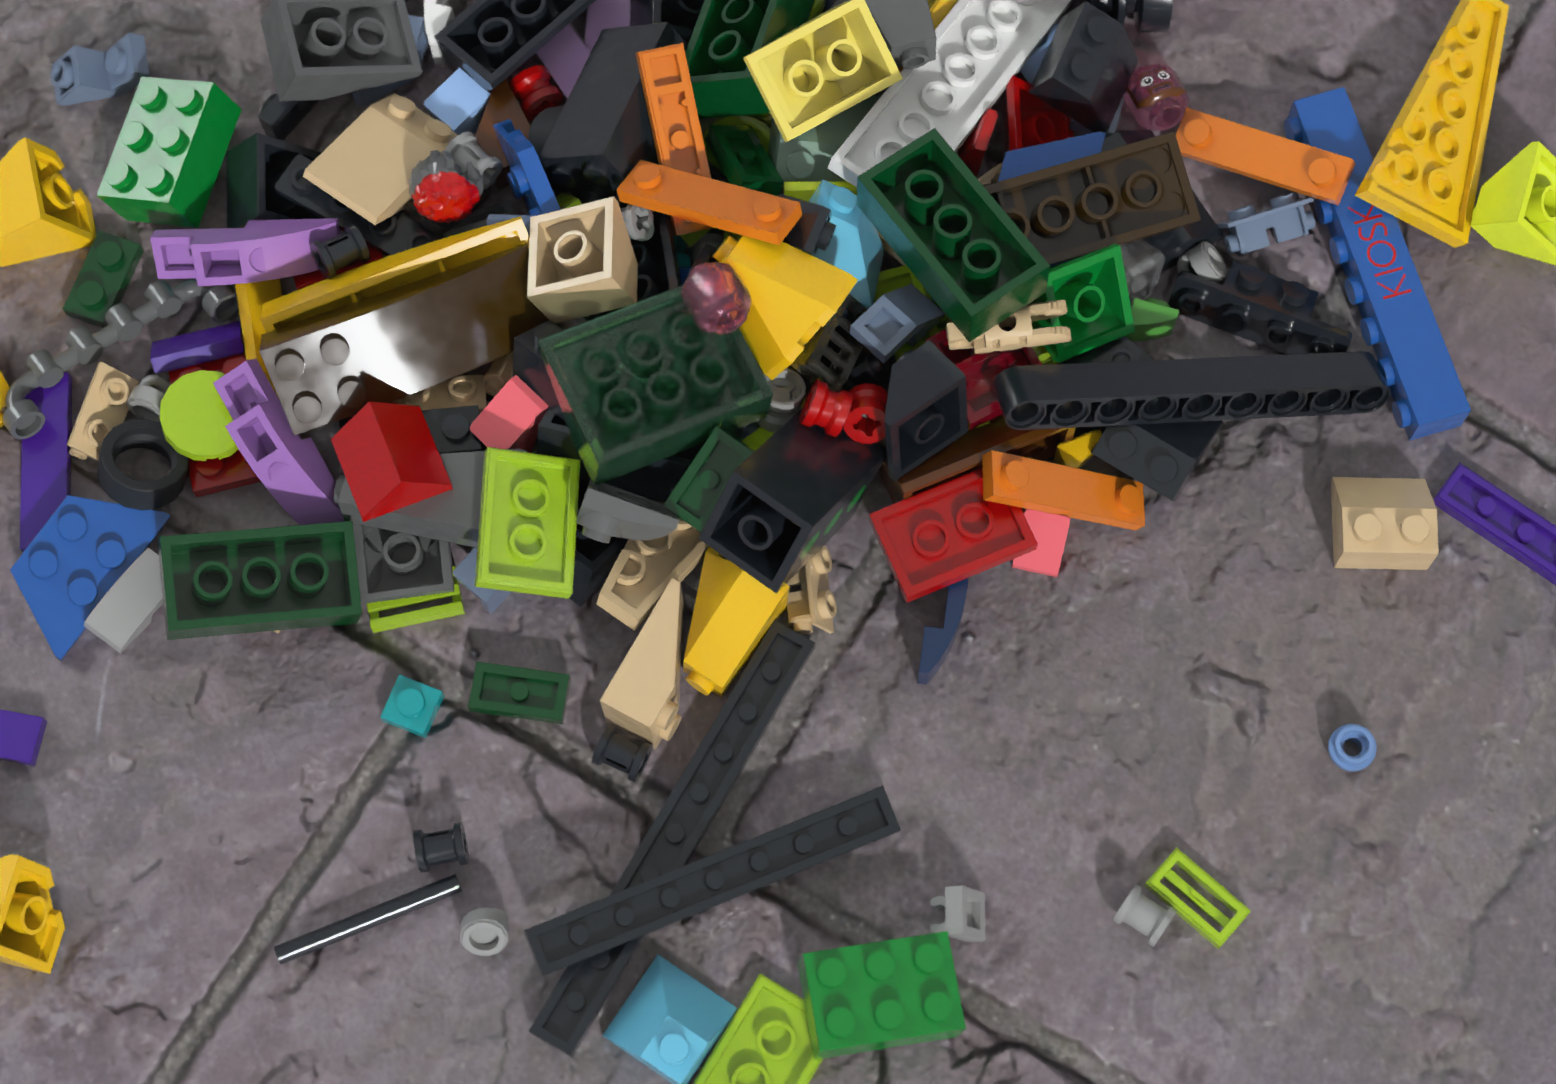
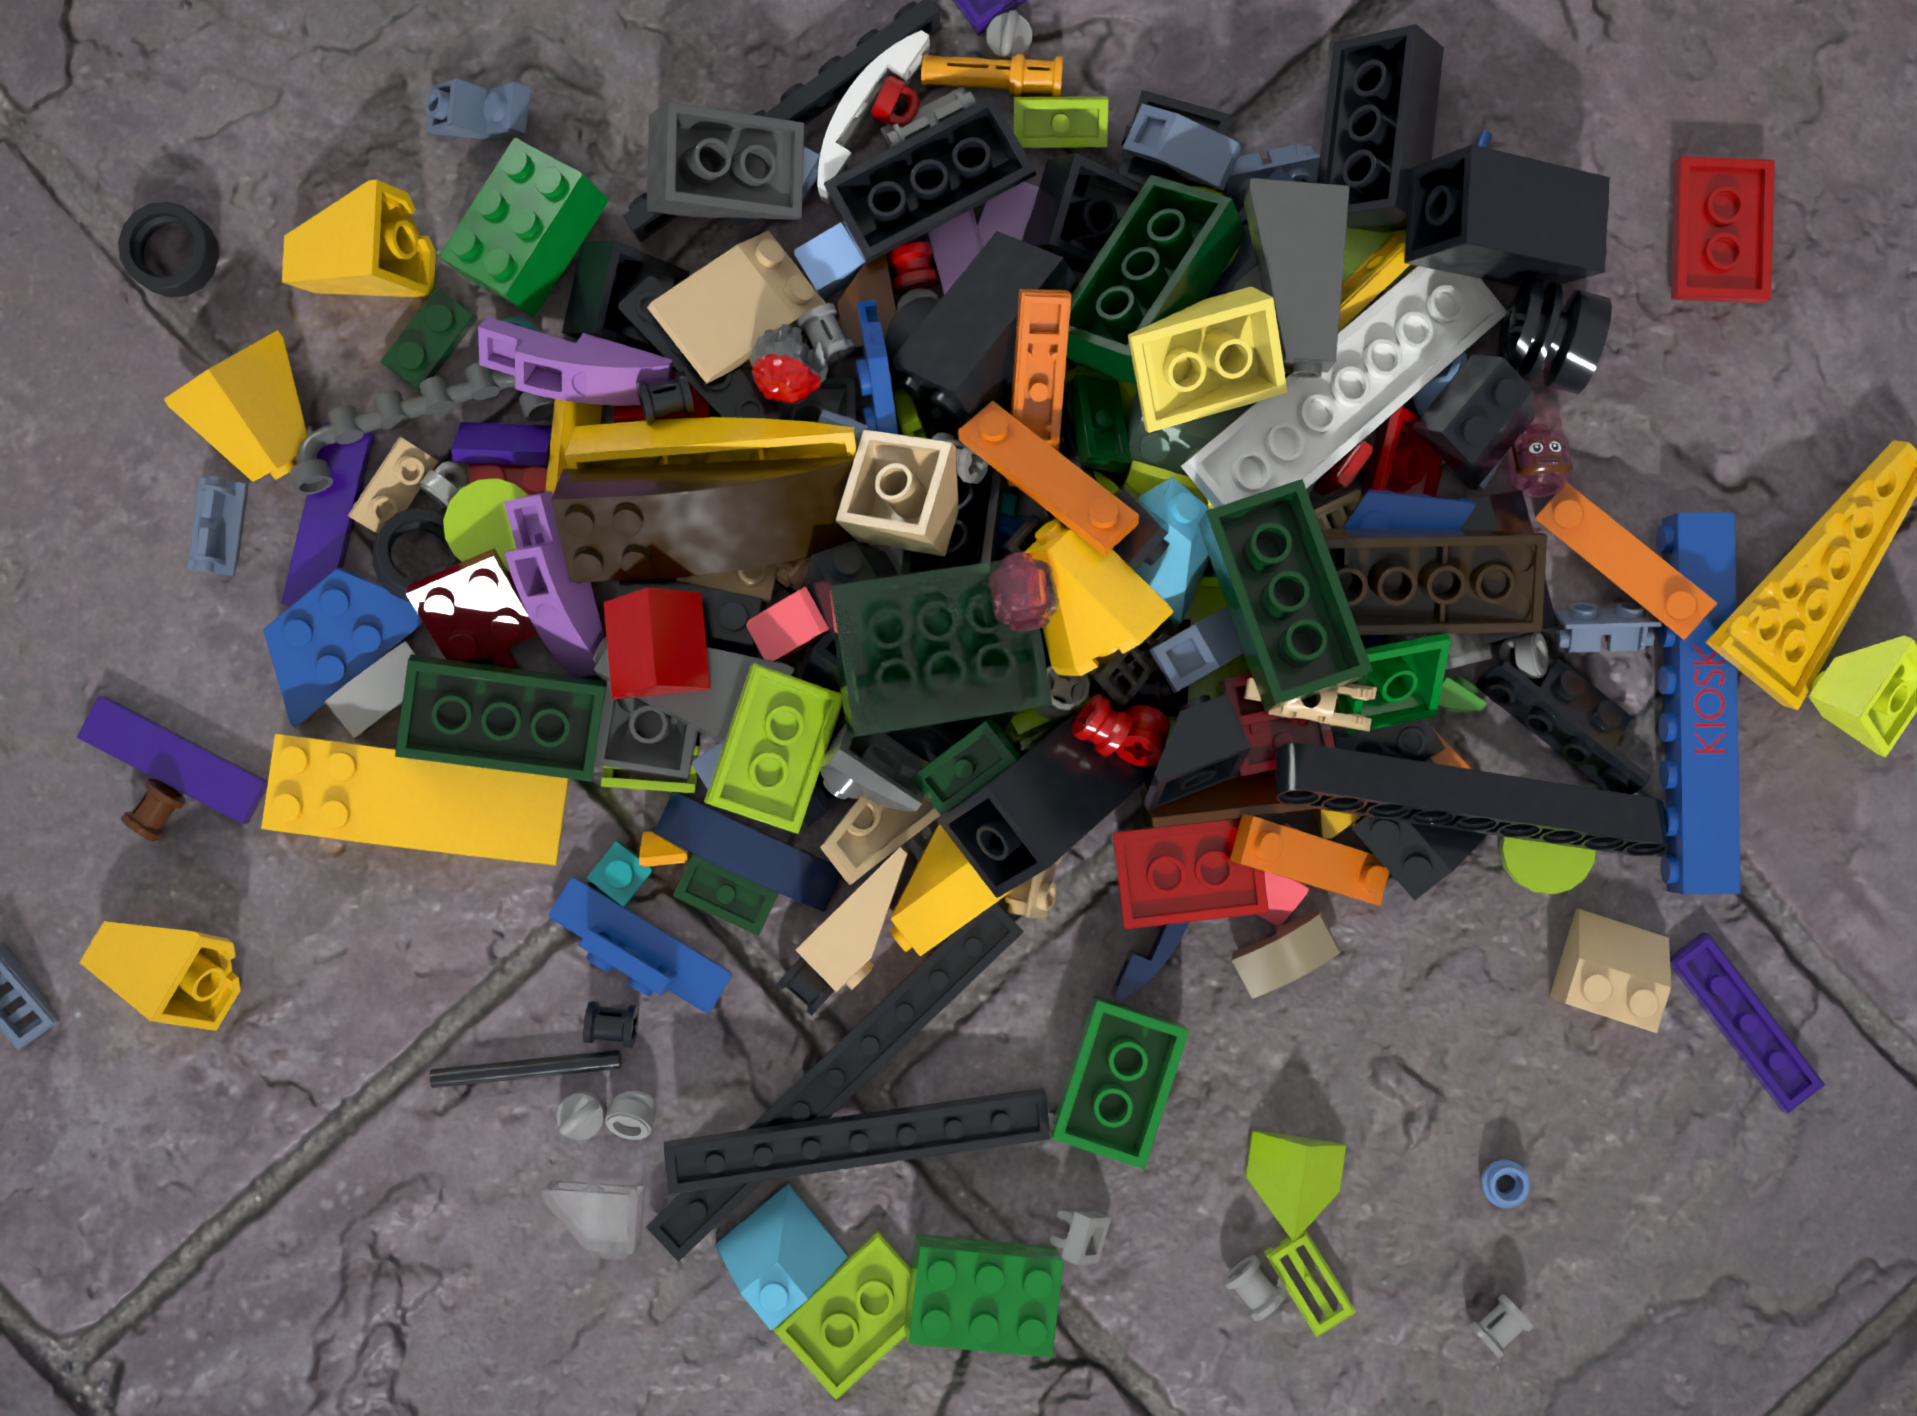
camera: 15 degrees right, 15 degrees up
none -> yellow slope [261,734,570,865]
none -> dark red plate [406,548,538,669]
none -> clear slope [541,1180,645,1260]
none -> blue bracket [549,877,732,1013]
none -> light grey tile [556,1091,606,1141]
none -> light orange slope [639,831,692,867]
none -> dark blue slope [654,792,841,912]
none -> green brick [1050,995,1189,1170]
none -> dark tan slope [1231,910,1340,999]
none -> lime slope [1245,1129,1346,1242]
none -> light grey bush [1468,1294,1534,1359]
none -> lime tile [1498,837,1596,895]

